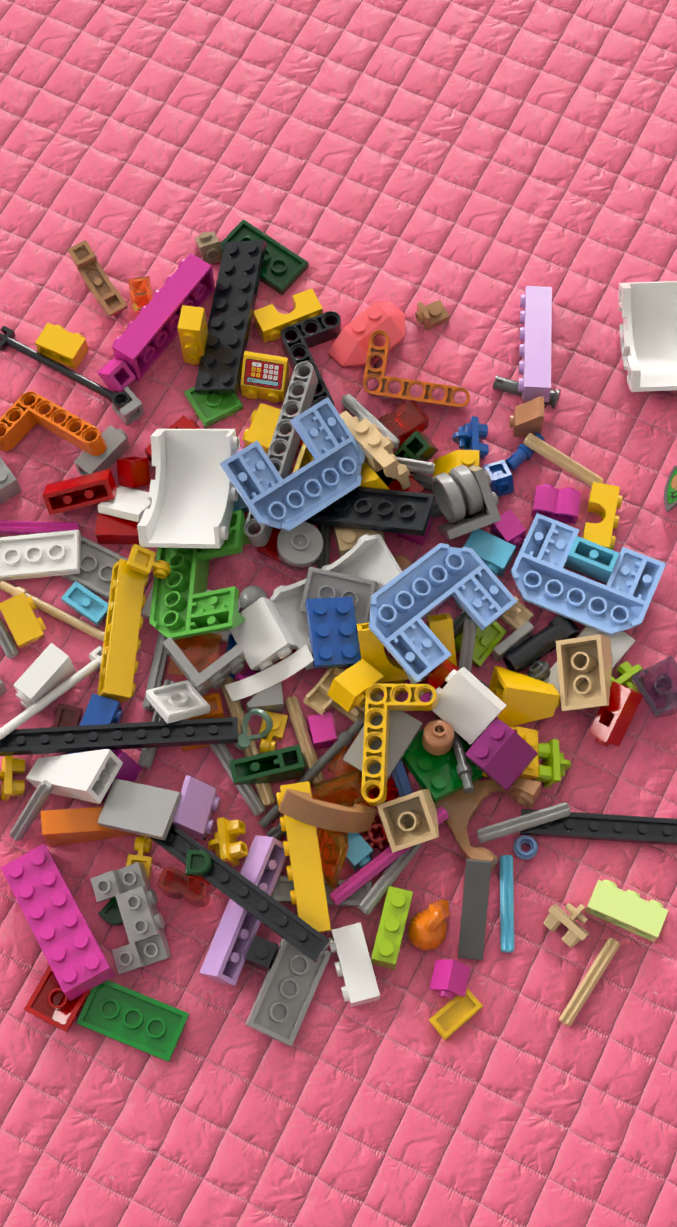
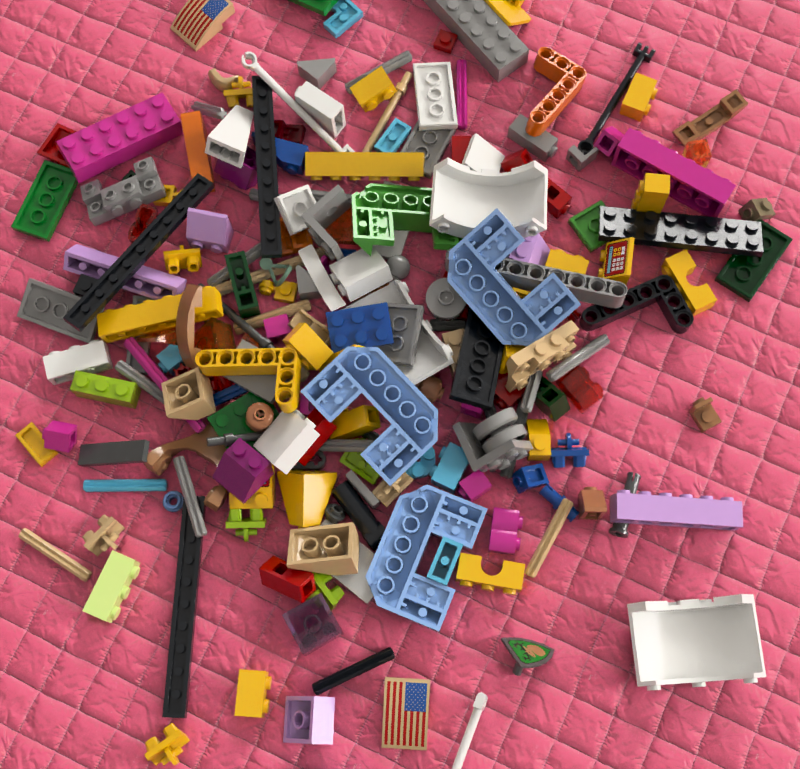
camera: 90 degrees right, 5 degrees up
red brick [42,469,117,515] -> none
light grey tile [97,779,182,840] -> none
yellow plate [126,544,171,579] -> none
dark green tile [185,850,212,877] -> none
coral wedge [328,301,405,368] -> none
orange beam [363,330,470,408] -> none
orange hair [408,899,450,951] -> none

